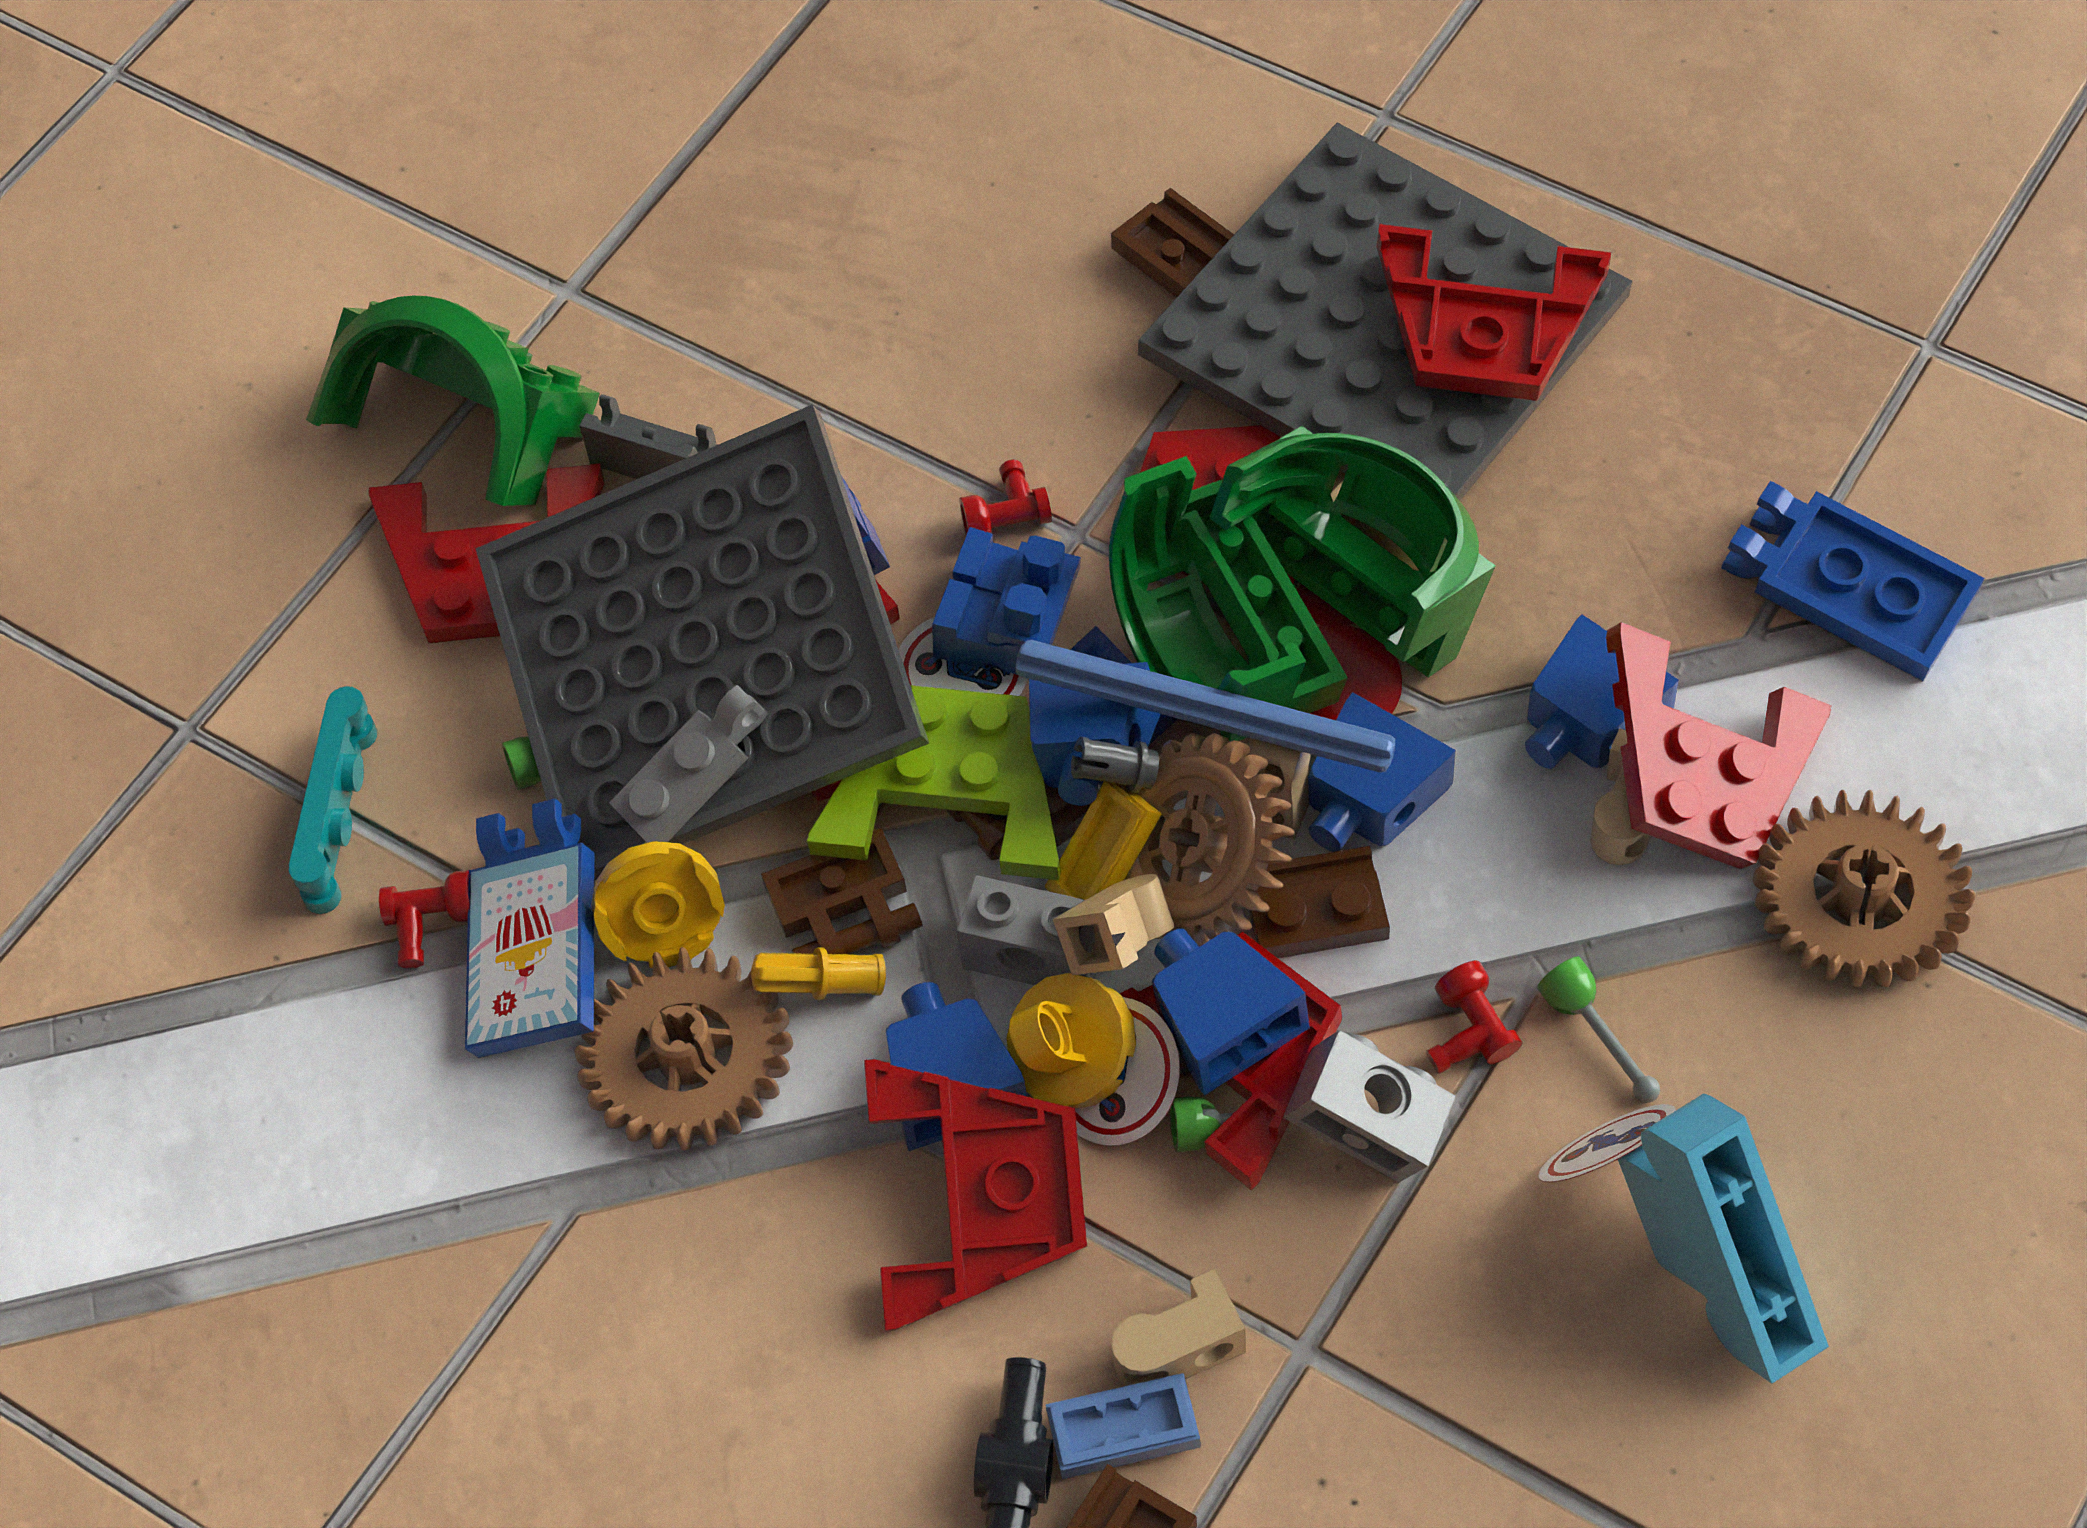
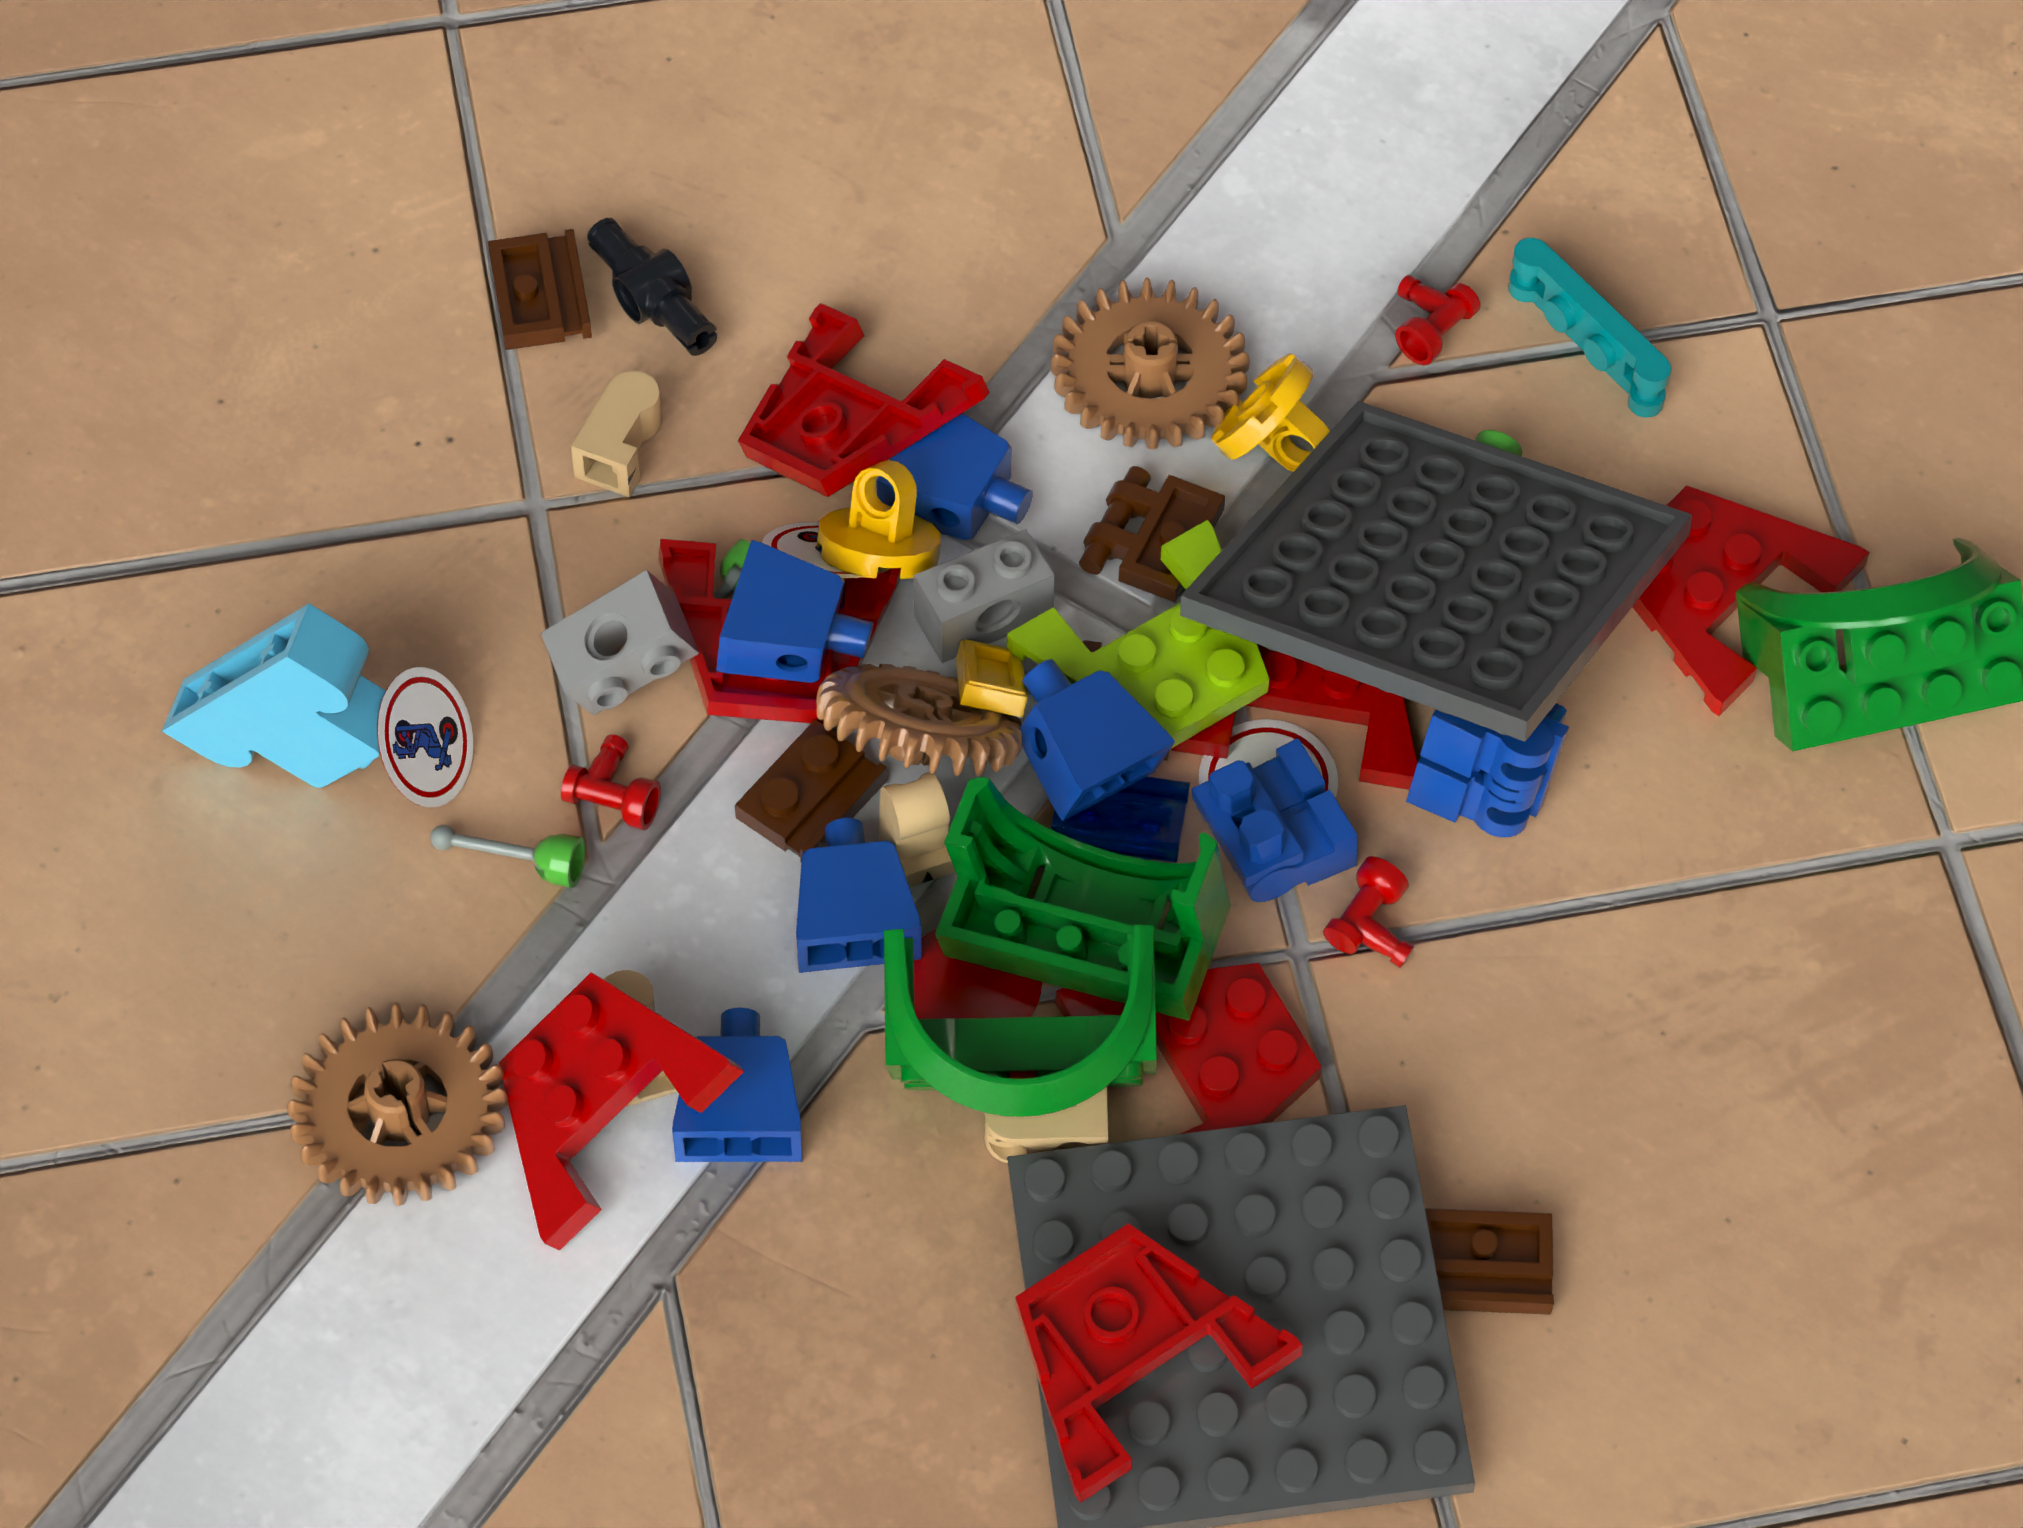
camera: 130 degrees right, 0 degrees up
tile [465,798,595,1058] -> none
dark grey hinge [579,394,717,479] -> none
light grey plate [609,685,768,843] -> none
yellow axle [751,947,886,1000] -> none
medium blue axle [1016,640,1395,773] -> none
medium blue plate [1045,1373,1201,1479] -> none
tan leg [1053,874,1174,975] -> none
dark grey pin [1071,737,1159,793] -> none
blue tile [1721,481,1985,681] -> none

